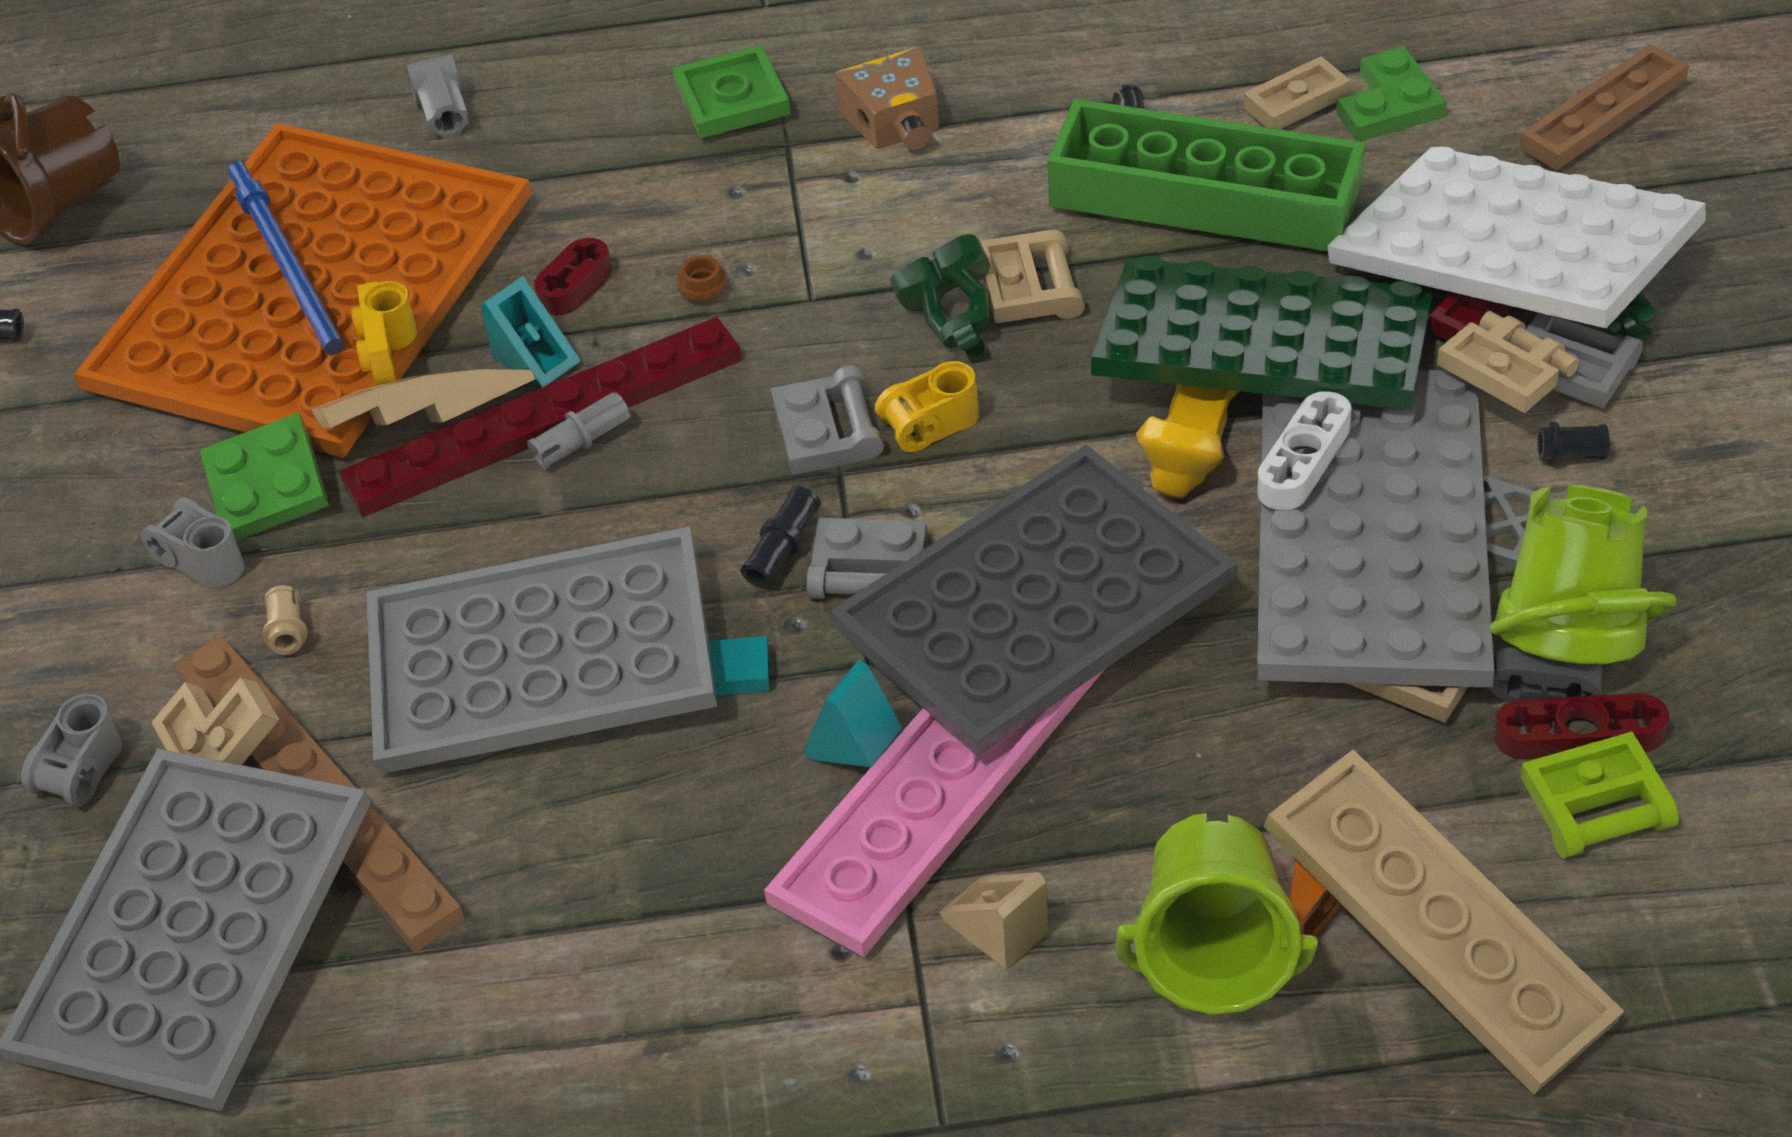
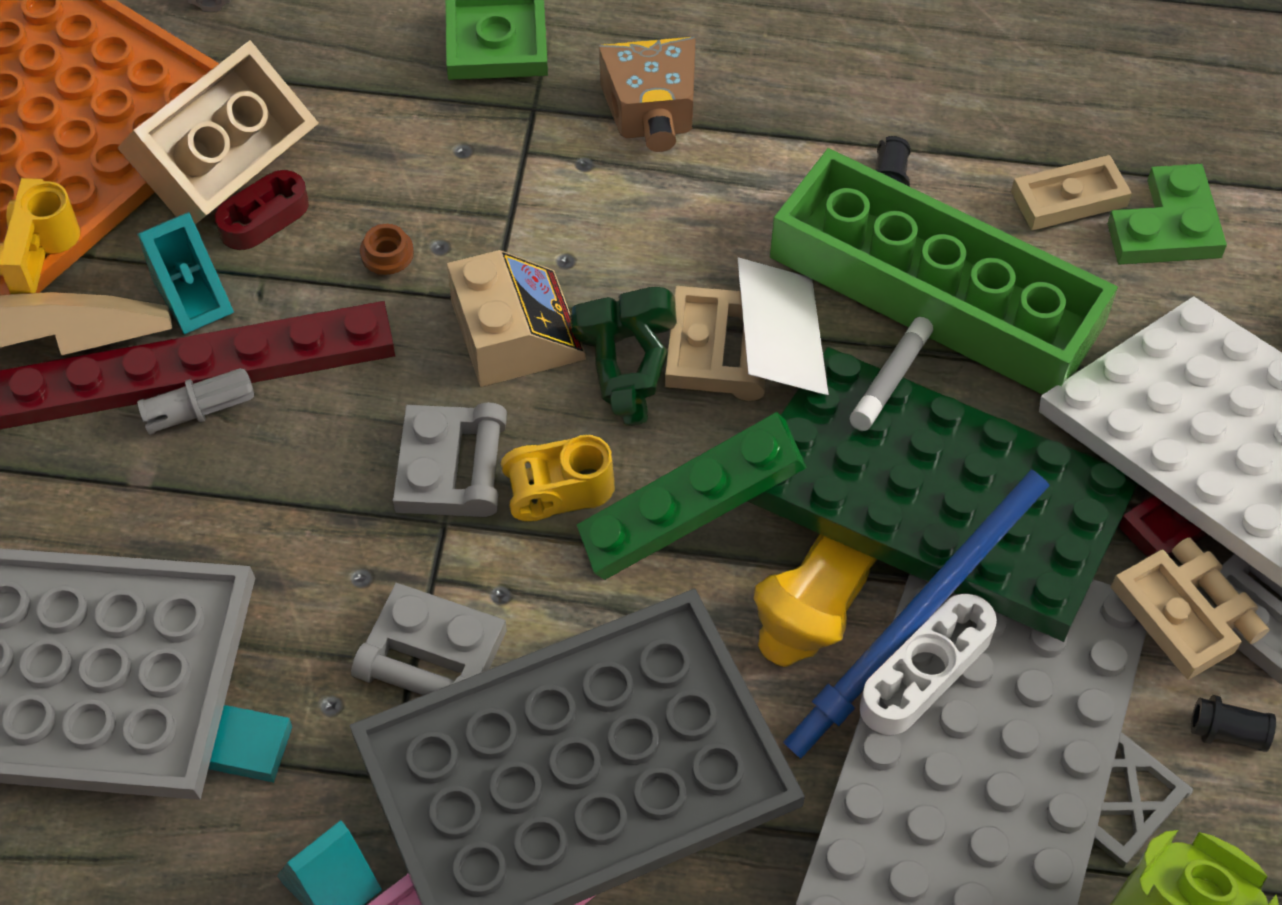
camera: 10 degrees right, 10 degrees up
black pin [740,485,821,589] -> none
none -> tan brick [118,40,319,225]
none -> tan slope [447,250,586,387]
none -> green plate [577,412,807,580]
none -> white sticker [737,257,828,395]
none -> blue bar [783,470,1050,759]
none -> bar [849,317,933,431]

